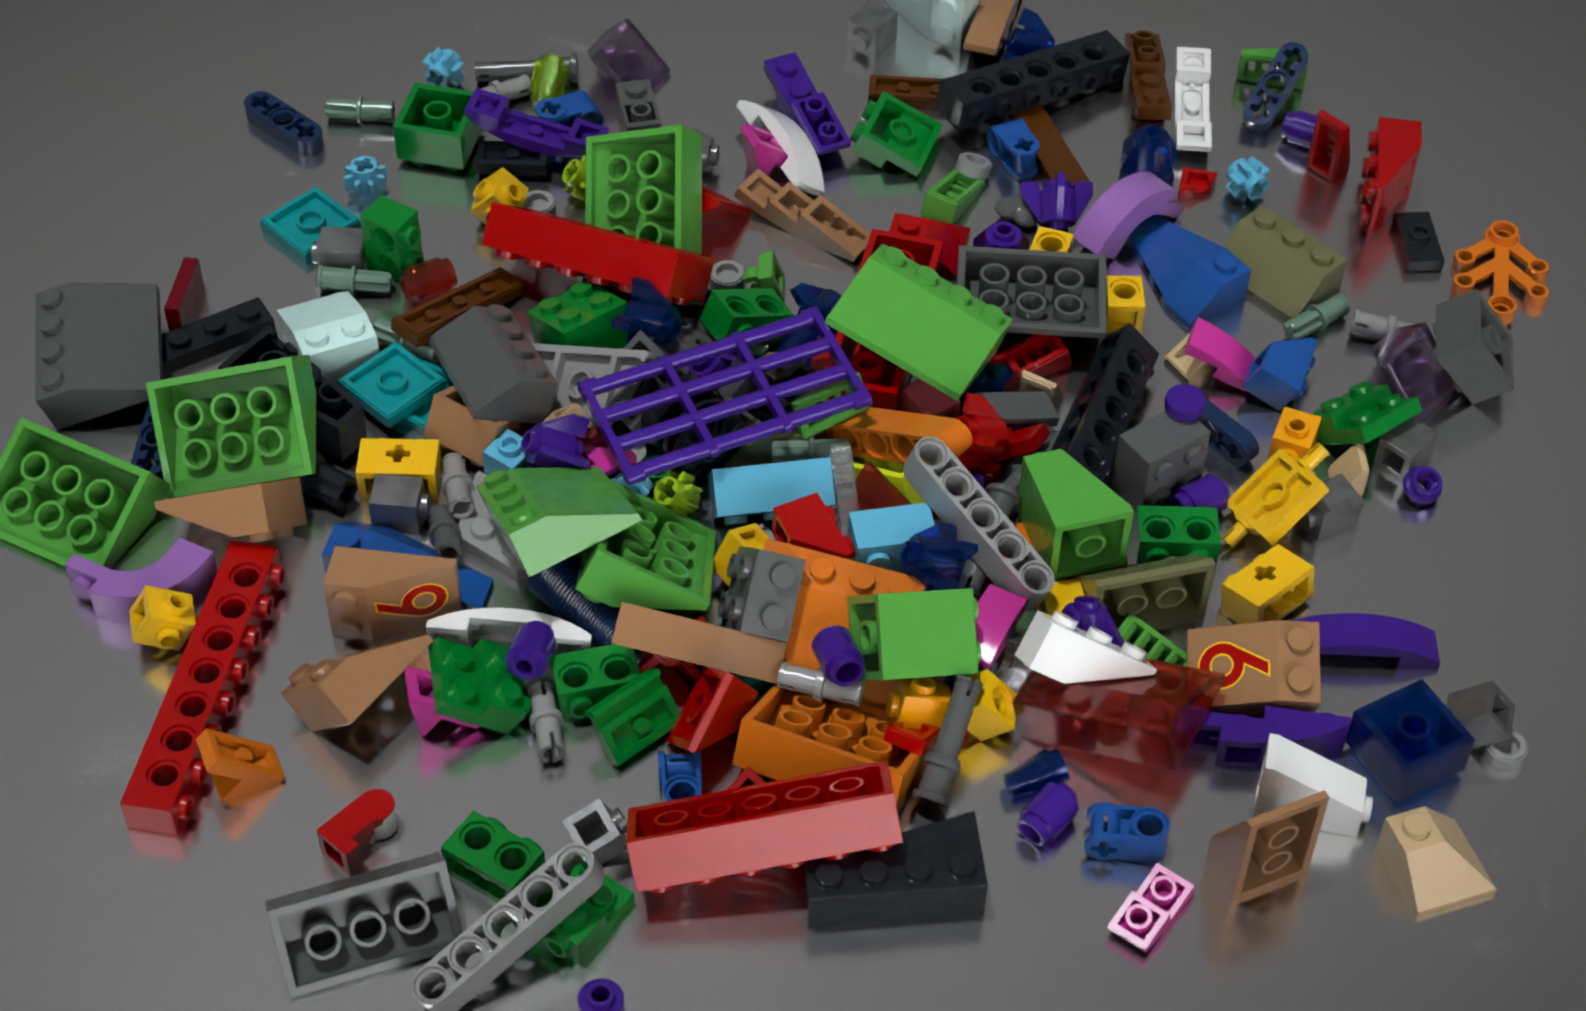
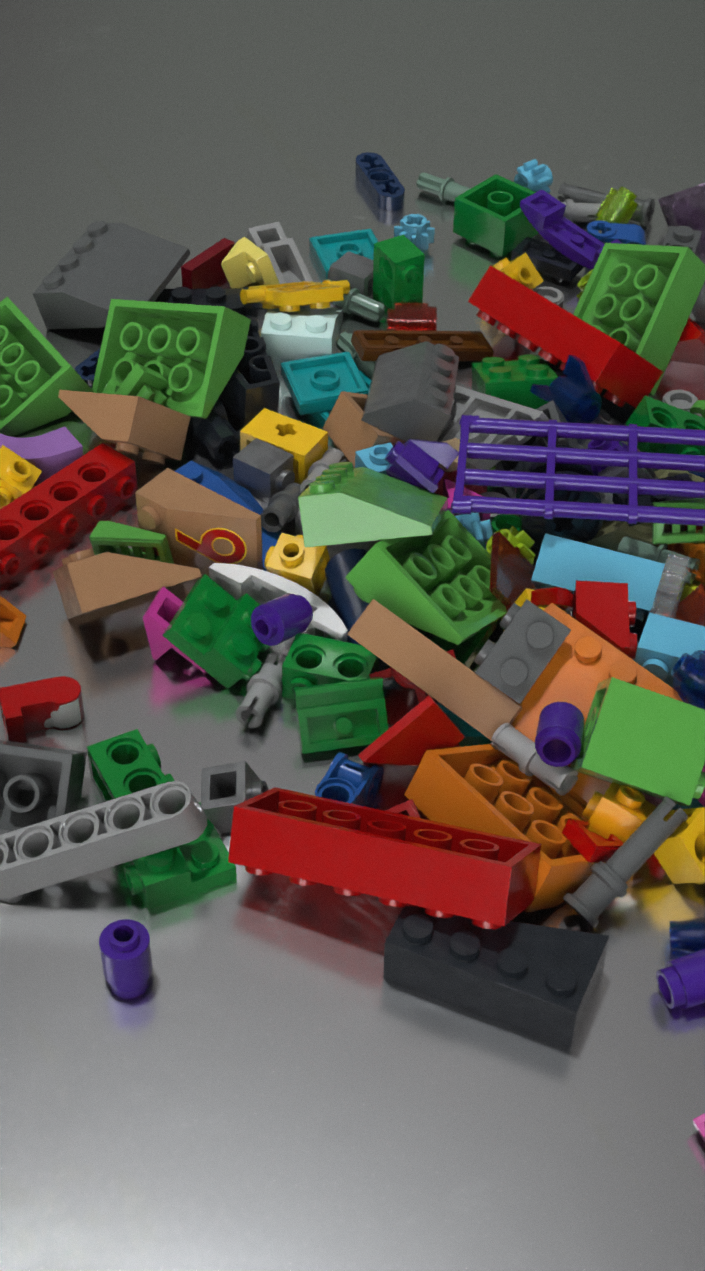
camera: 30 degrees right, 5 degrees down
none -> bright green slope [89,521,174,564]
none -> bright green tile [115,363,168,406]
none -> light yellow slope [221,237,280,288]
none -> yellow plate [240,280,350,312]
none -> light grey slope [247,222,313,284]
none -> yellow brick [264,533,330,596]
none -> clear red piece [489,531,535,612]
none -> red tile [531,587,574,611]

